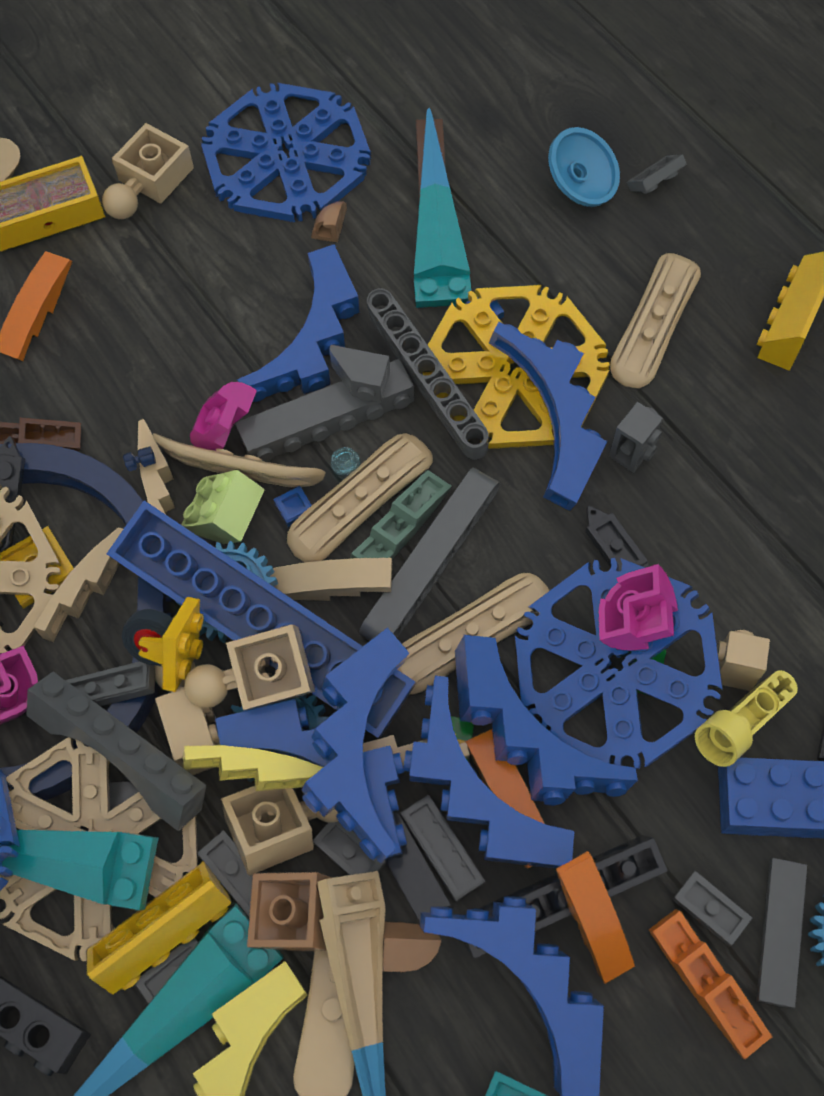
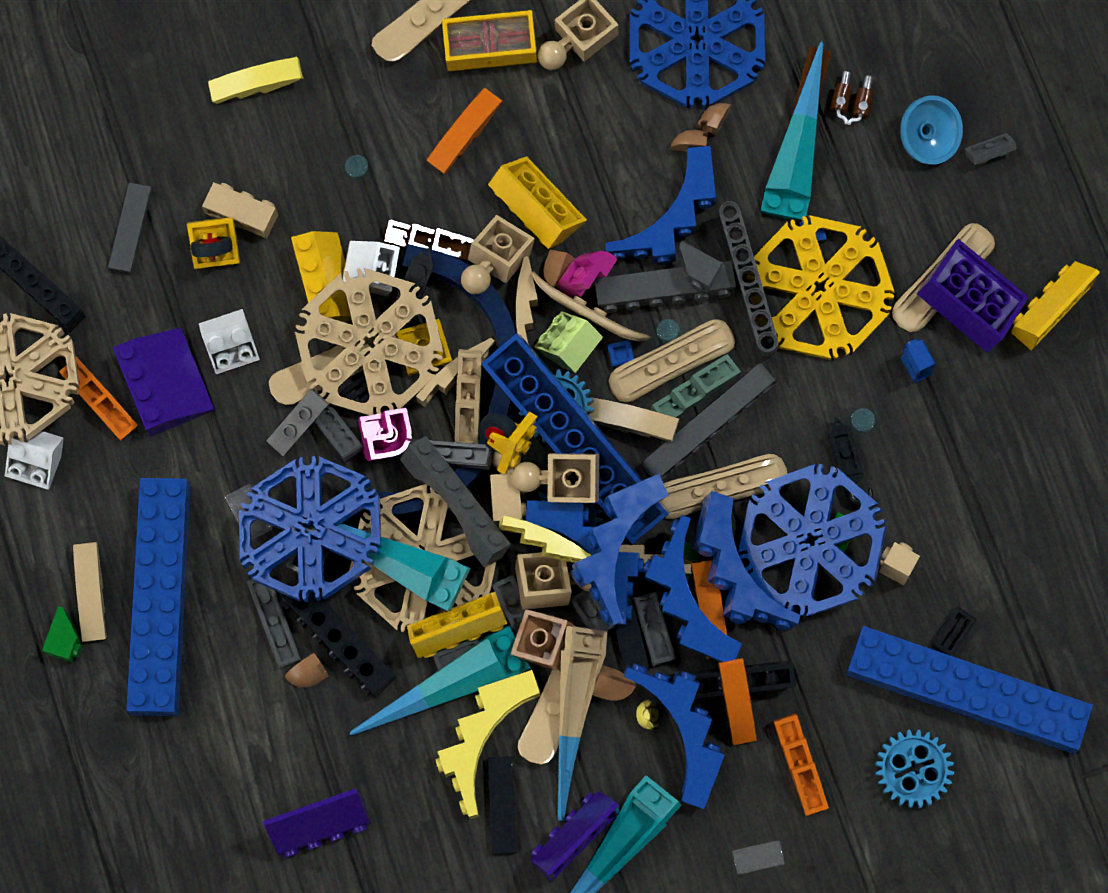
camera: 20 degrees right, 10 degrees up
dark blue piece [123,446,156,472] -> none
blue arch [489,322,607,511] -> none
dark pink brick [599,564,678,651] -> none
dark grey brick [609,402,663,473] -> none
dark grey plate [672,871,752,947] -> none
light yellow beam [695,670,798,767] -> none
dark grey tile [756,858,807,1009] -> none
none -> tan slope [455,349,482,444]
none -> tan brick [461,215,535,294]
none -> yellow slope [488,156,587,249]
none -> medium nougat brick [544,250,575,288]
none -> light yellow plate [636,699,659,730]
none -> medium nougat brick [669,130,708,152]
none -> reddish brown piece [830,71,874,125]
none -> clear light blue plate [851,408,875,432]
none -> blue brick [900,339,937,383]
none -> dark purple slope [916,239,1028,353]

